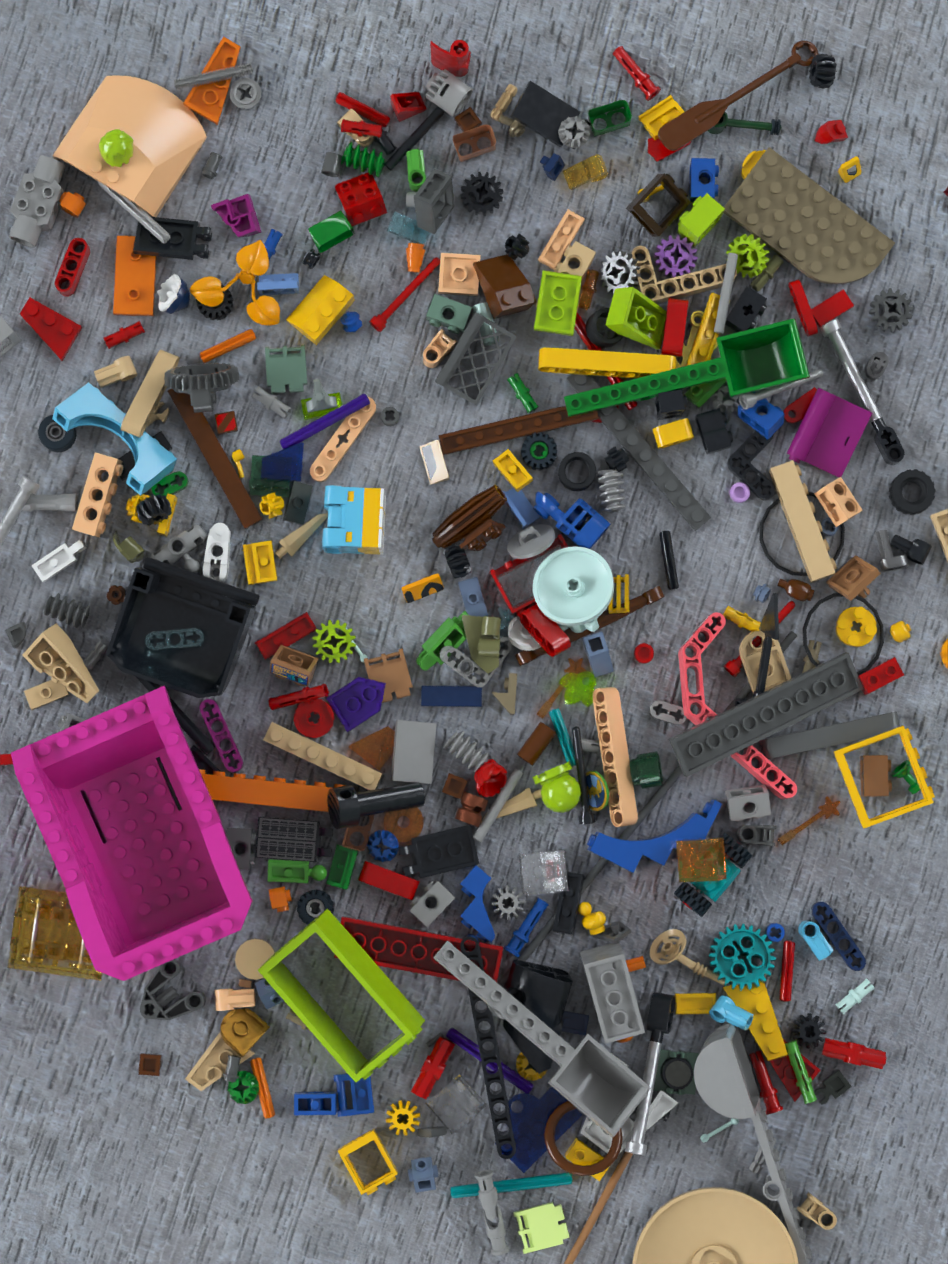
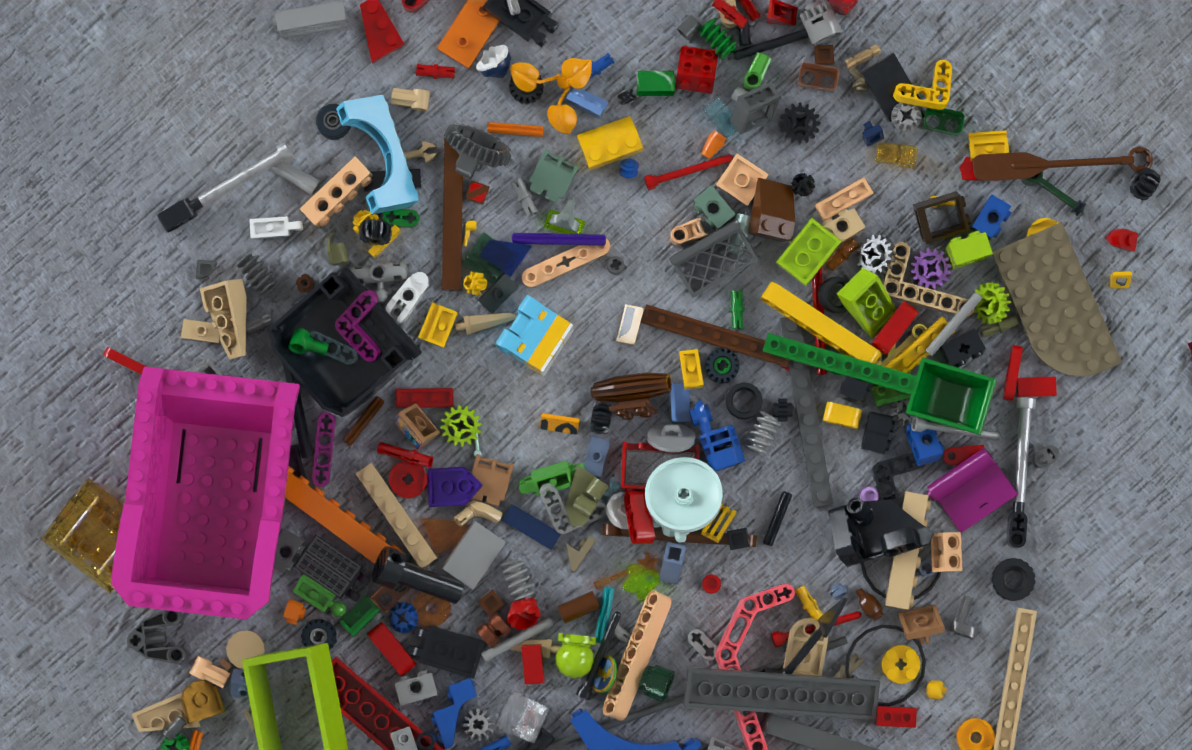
camera: 30 degrees right, 0 degrees up
tan beam [121,350,180,438] -> none
reddish brown tile [138,1053,162,1076] -> none
magenta slope [211,194,261,238] -> none
red pin [612,46,661,101] -> none
dark grey gear [869,288,914,333] -> none
black axle [891,535,932,565] -> none
none -> green pin [289,328,329,356]
none -> magenta beam [335,290,381,362]
none -> reddish brown axle [343,396,384,446]
none -> tan arm [454,500,503,527]
none -> red tile [521,644,545,684]
none -> black tile [727,528,750,551]
none -> black panel [828,497,934,567]
none -> yellow beam [893,60,952,110]

